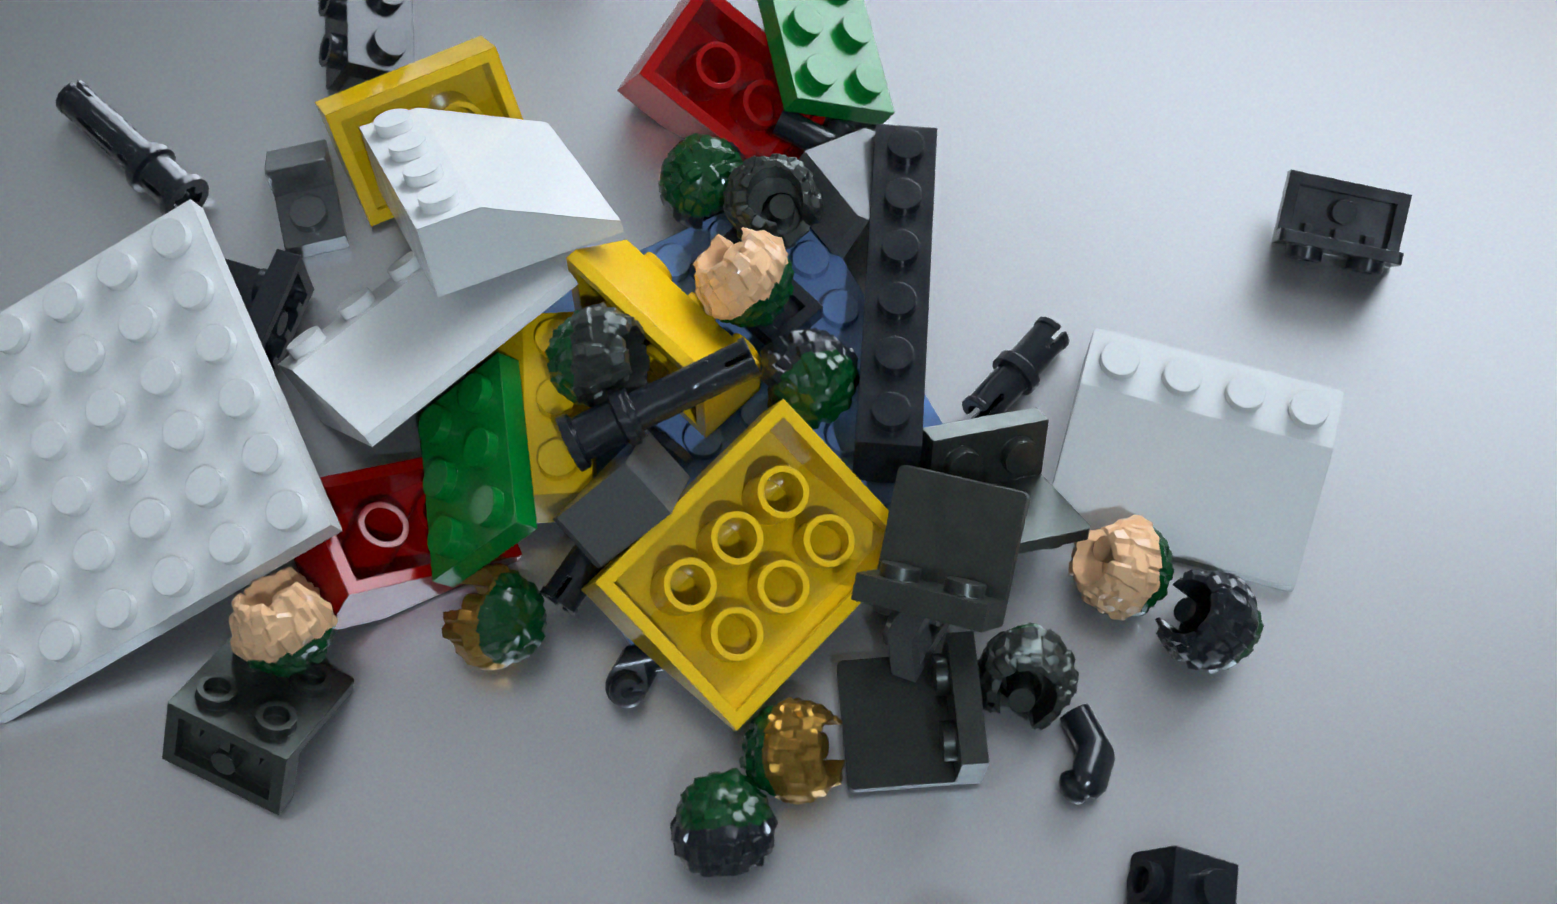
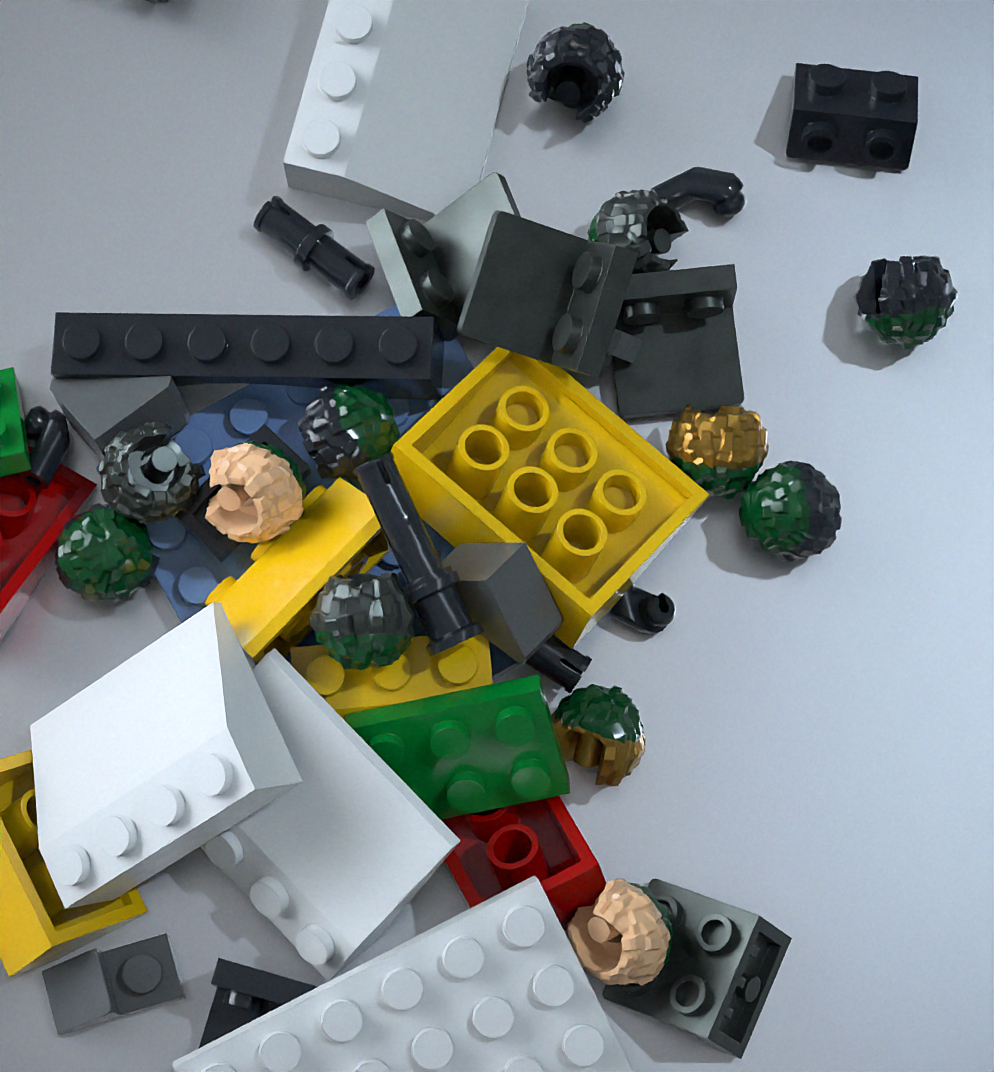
camera: 90 degrees left, 10 degrees up
light nougat piece [1068,515,1174,621] -> none

